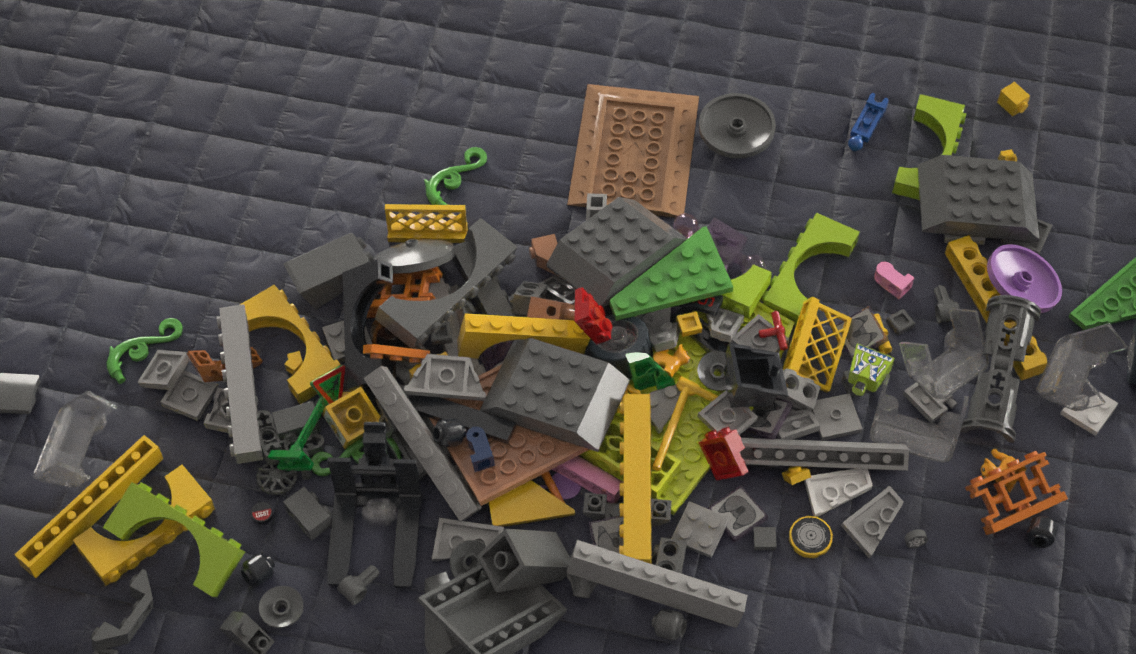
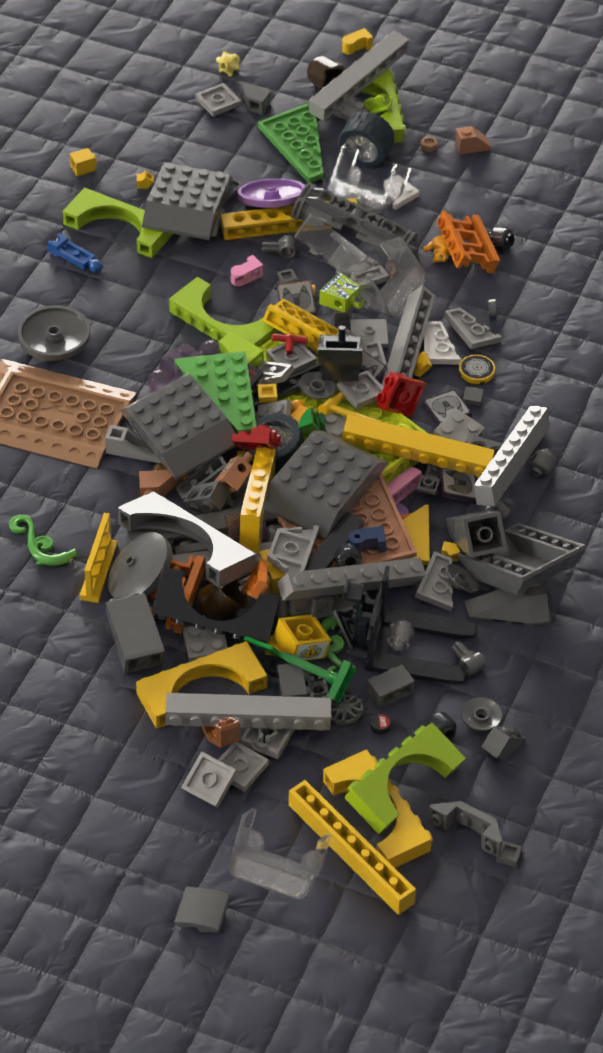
camera: 80 degrees left, 10 degrees down
bright green plant [107,318,183,384] -> none
yellow piece [284,351,303,375] -> none

